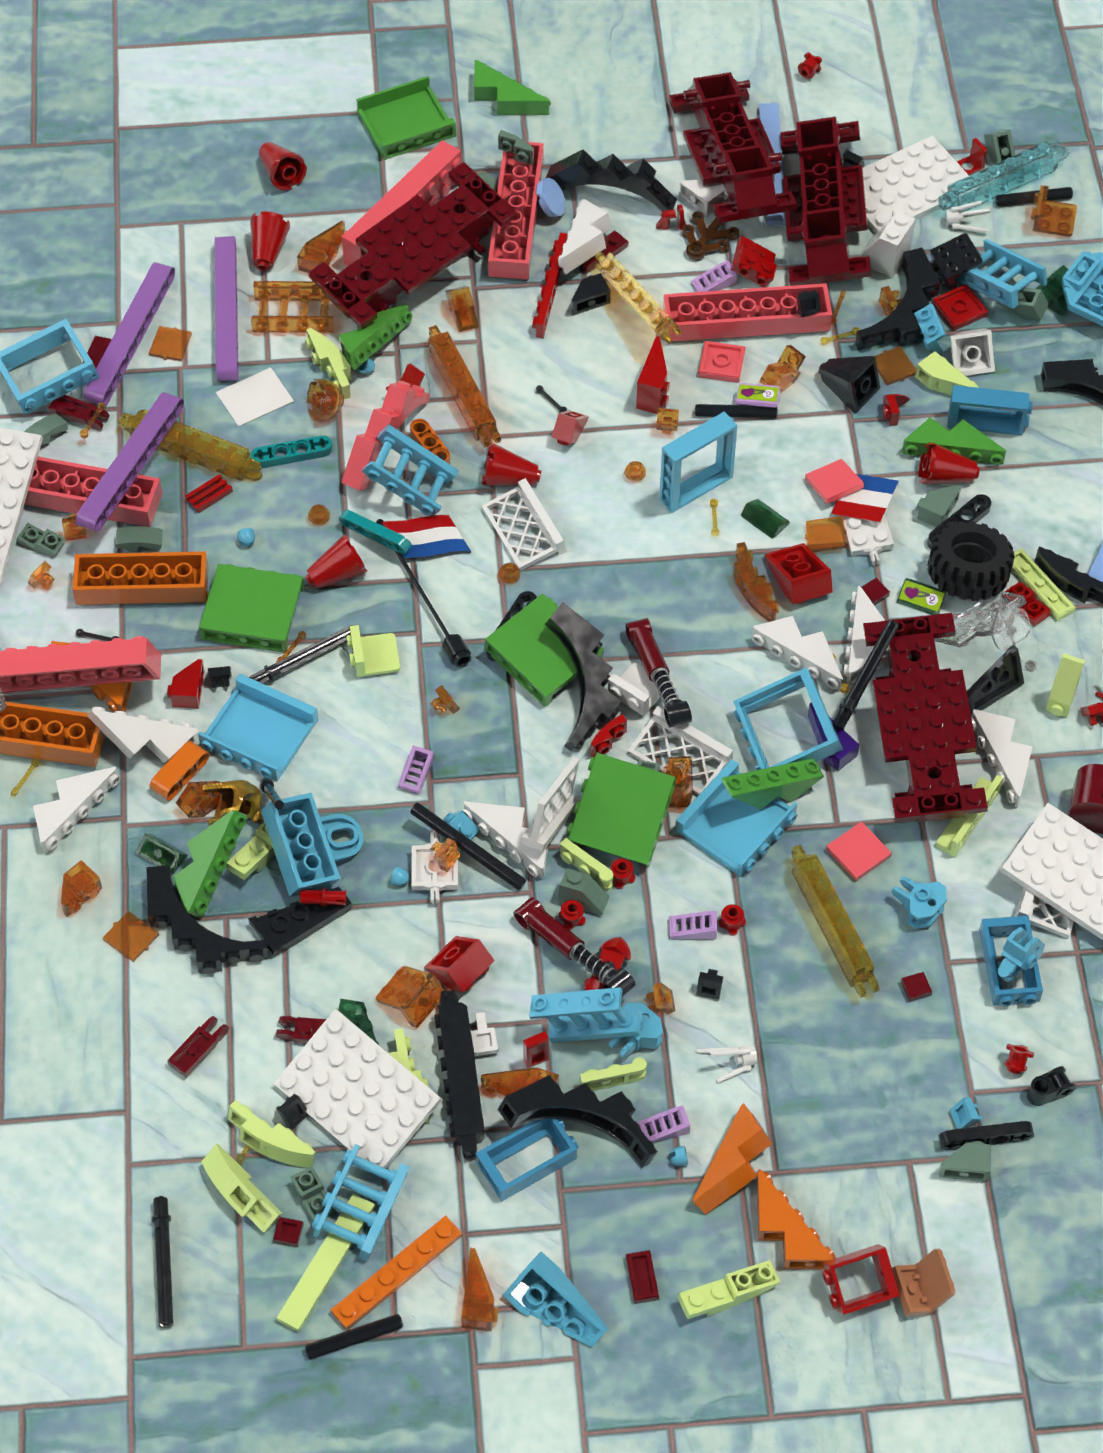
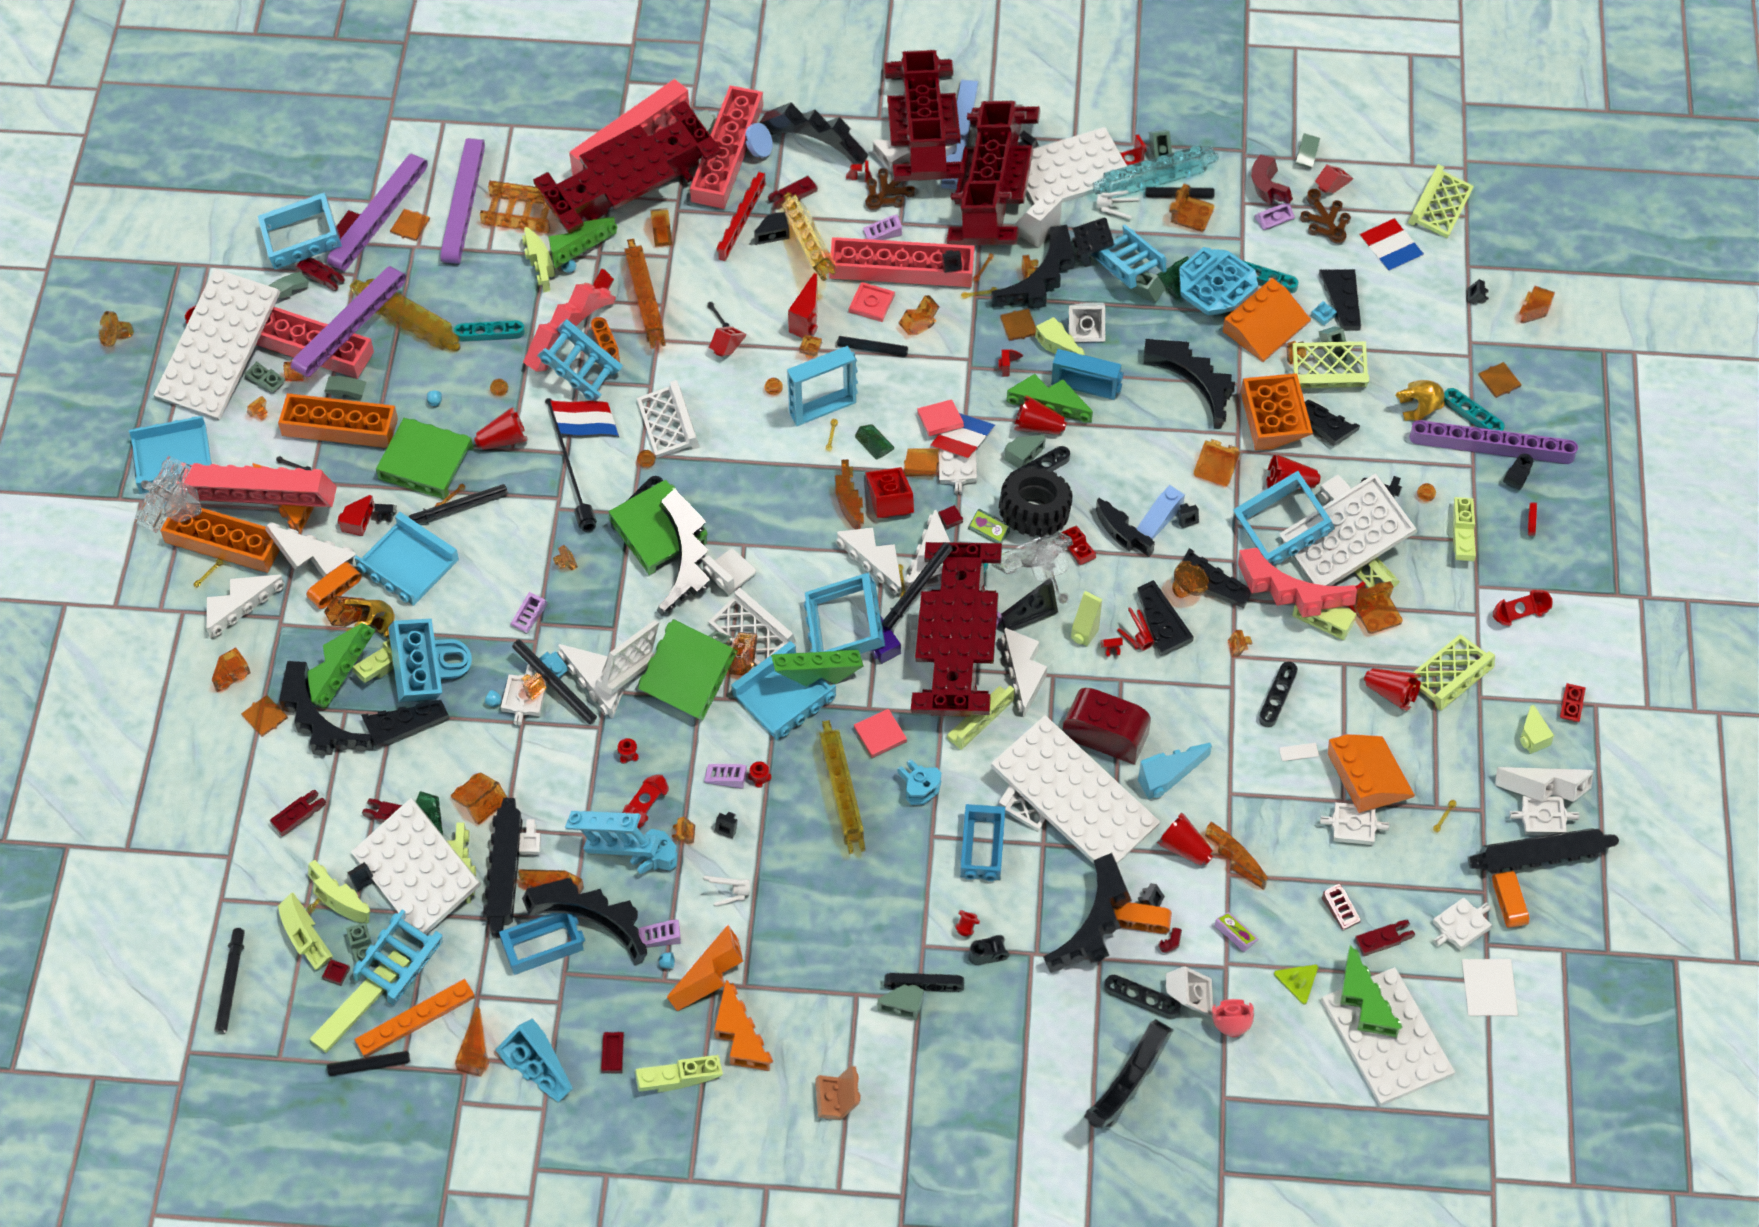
camera: 10 degrees right, 0 degrees up
clear orange hinge [80,402,106,438] -> none
clear green slope [135,833,188,875] -> none
red tile [185,474,233,513] -> none
white sticker [216,368,294,426] -> none
red cone [250,211,290,271] -> none
red cone [259,142,307,191] -> none
black bar [260,778,284,809] -> none
clear orange slope [297,221,347,273] -> none
red axle [299,888,346,907] -> none
clear orange cylinder [307,379,344,421] -> none
teal beam [339,509,412,554] -> none
yellowish green bracket [347,625,400,677] -> none
bright green panel [356,76,456,160] -> none
red slope [424,936,495,992] -> none
bright green slope [474,60,551,115] -> none
red cone [481,443,542,486] -> none
sand green slope [498,130,534,165] -> none
piece [513,897,636,997] -> none
red tile [523,1031,549,1068] -> none
white slope [558,199,611,275] -> none
sand green slope [558,868,609,916] -> none
yellowish green plate [560,838,613,892] -> none
yellowish green plate [580,1057,647,1091] -> none
red slope [591,714,627,757] -> none
red brick [611,858,635,889] -> none
piece [625,618,692,728] -> none
red plate [731,235,777,288] -> none
slope [735,383,780,408] -> none
red brick [798,52,822,79] -> none
black slope [819,356,881,413] -> none
red window [822,1244,900,1315] -> none
dark red tile [901,972,932,1002] -> none
medium azure bracket [914,304,946,354] -> none
red tile [931,284,989,331] -> none
medium azure tile [950,1097,983,1129] -> none
medium azure hinge [997,927,1045,982] -> none
yellowish green tile [1011,548,1076,622] -> none

